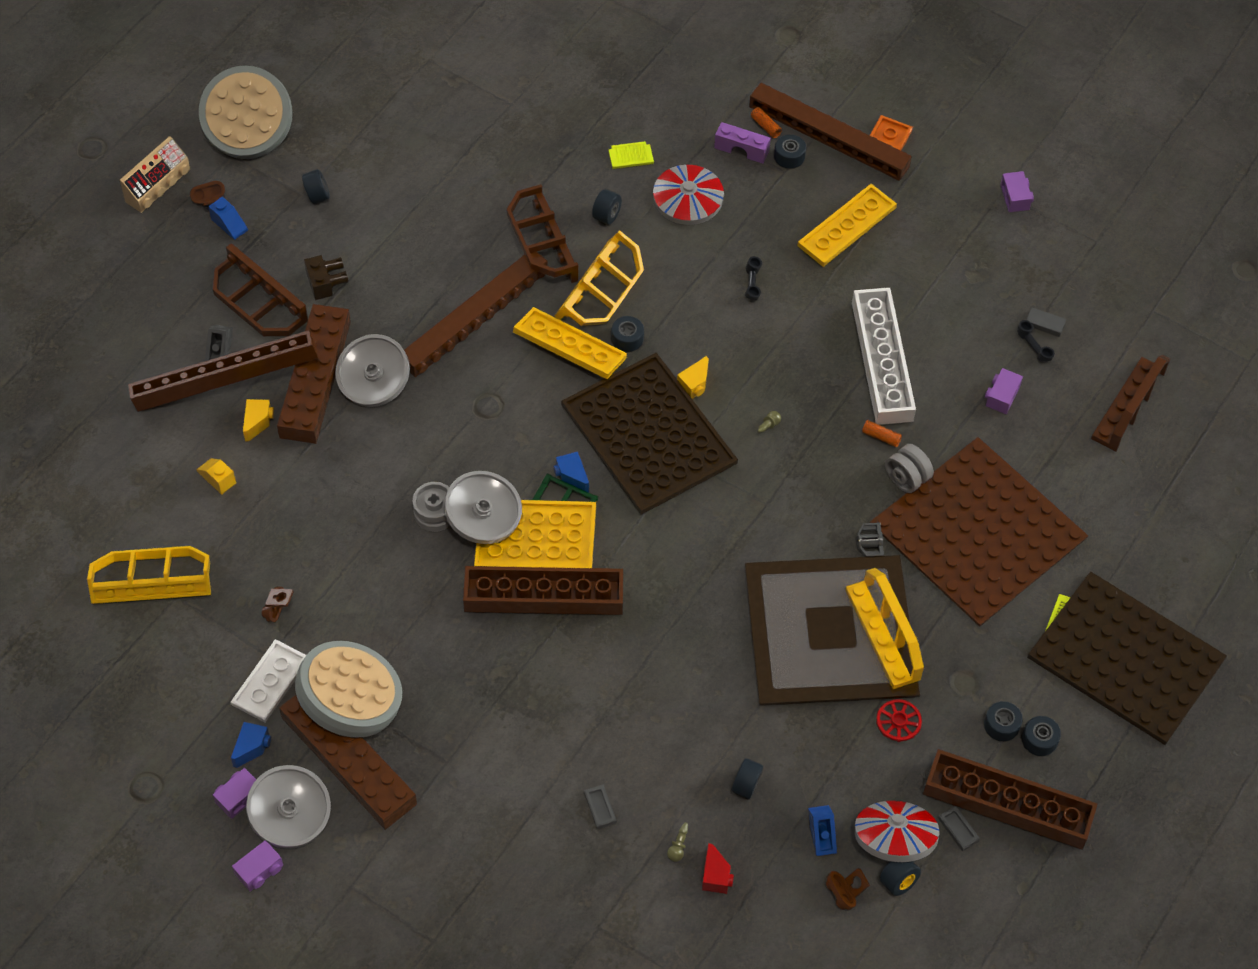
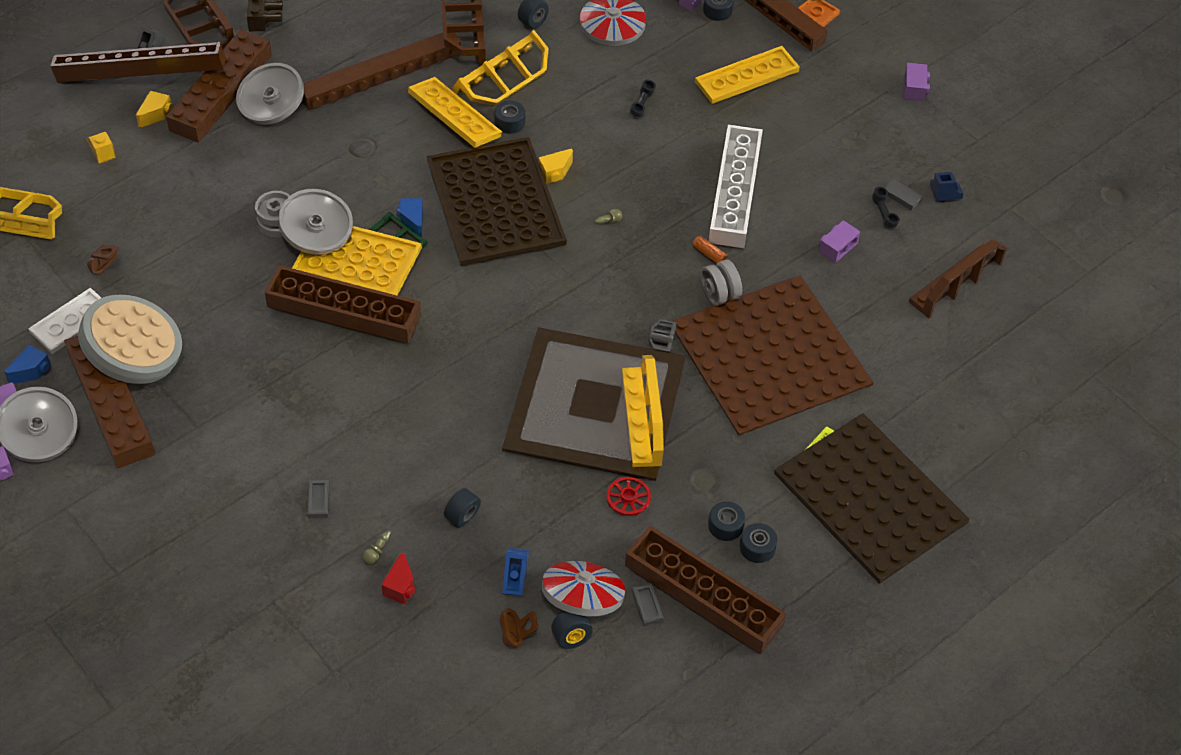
camera: 15 degrees right, 5 degrees down
none -> dark blue brick [930,172,963,201]

